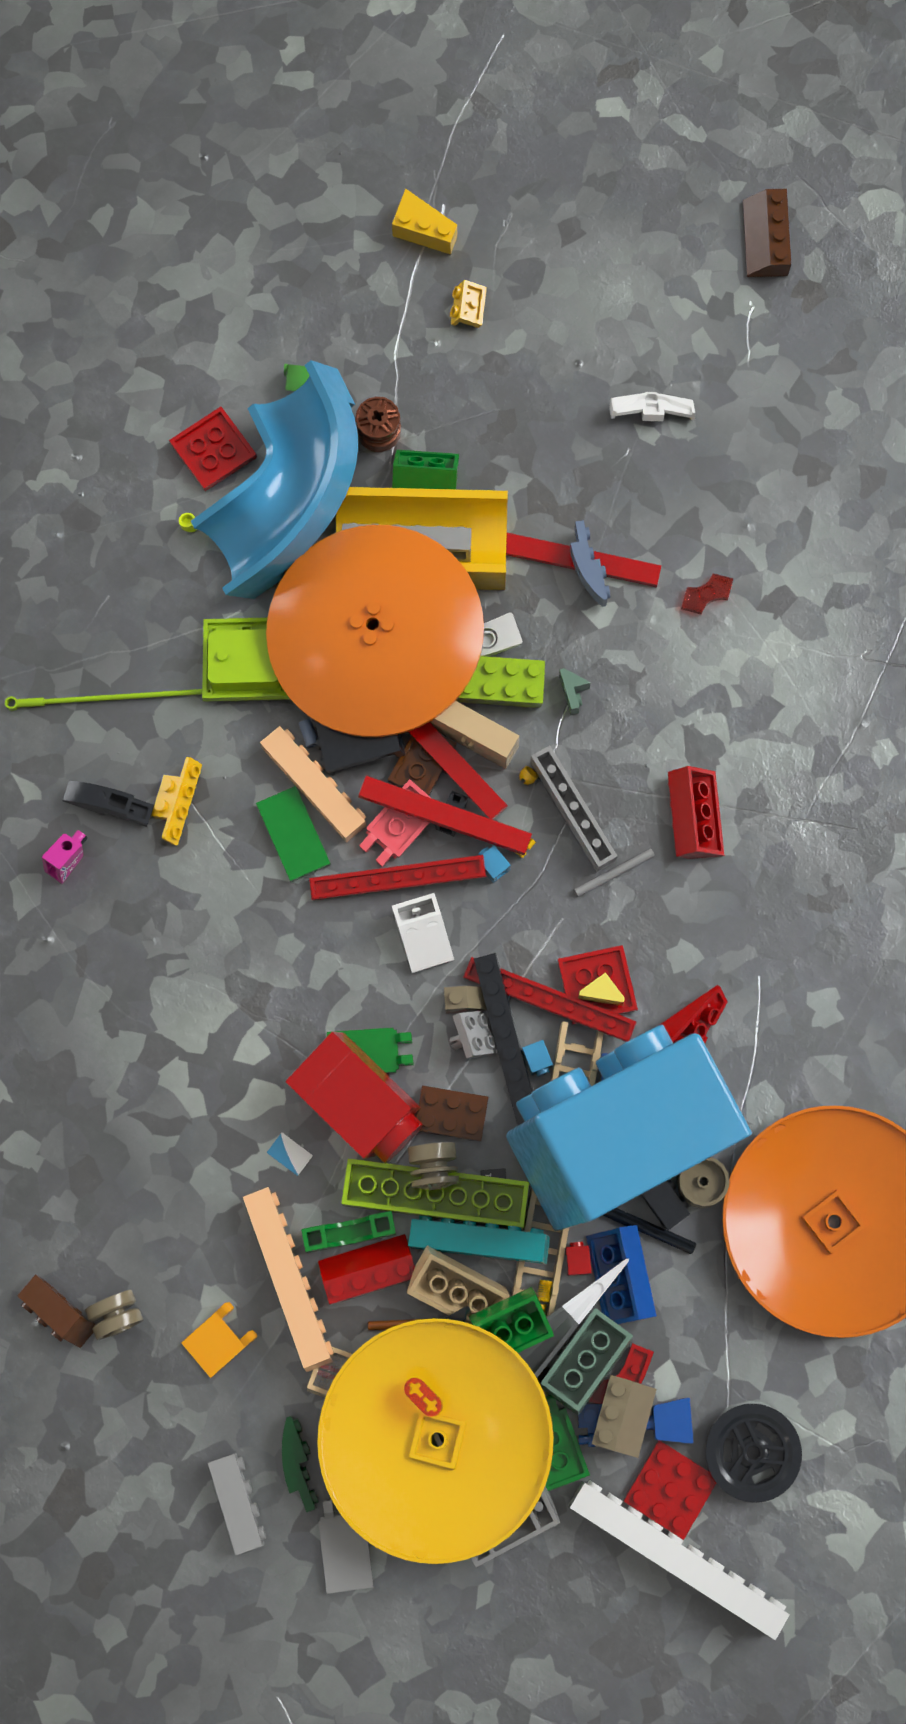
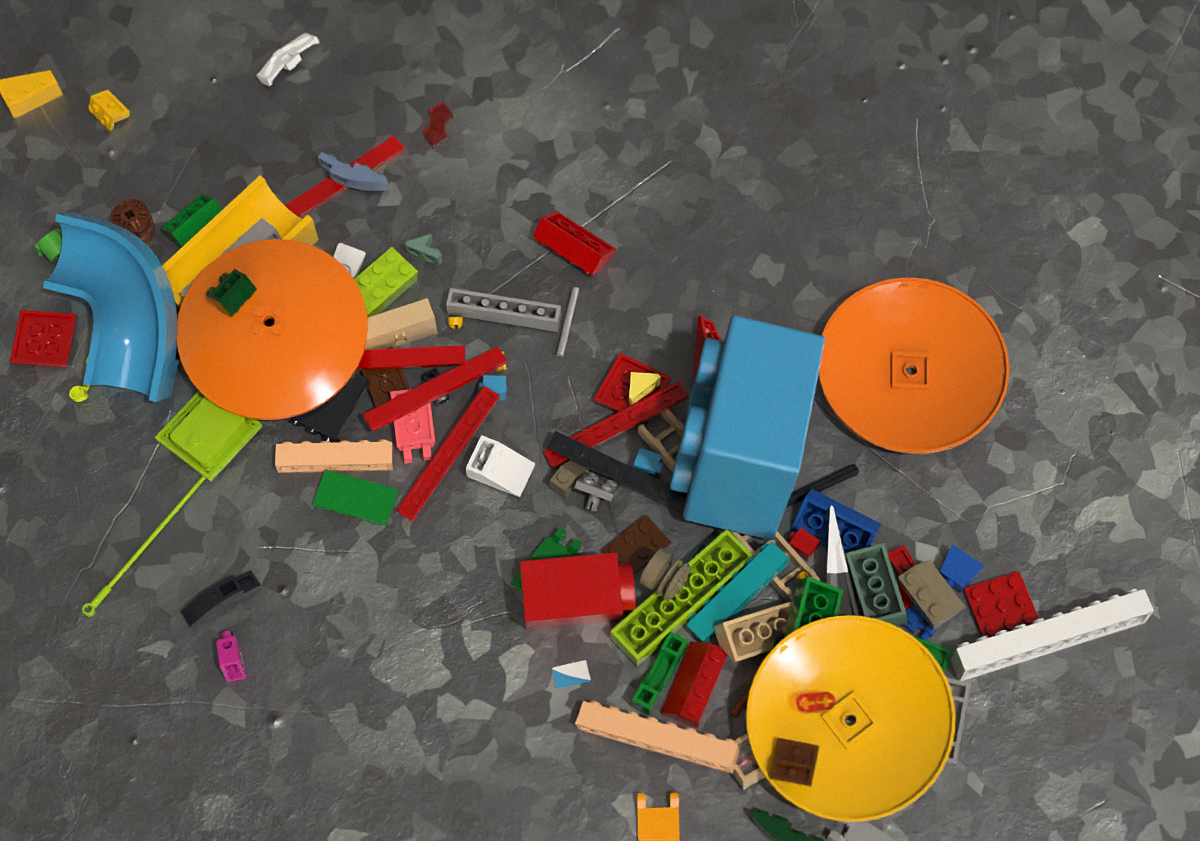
camera: 50 degrees left, 10 degrees down
yellow bracket [151,757,202,845] -> none
sand blue piece [299,719,317,748] -> none
black brick [641,1179,690,1230] -> none
dark tan wheel [676,1157,730,1209] -> none
black gear [705,1404,802,1503] -> none
none -> dark green brick [206,269,257,317]
none -> reddish brown slope [770,738,820,787]

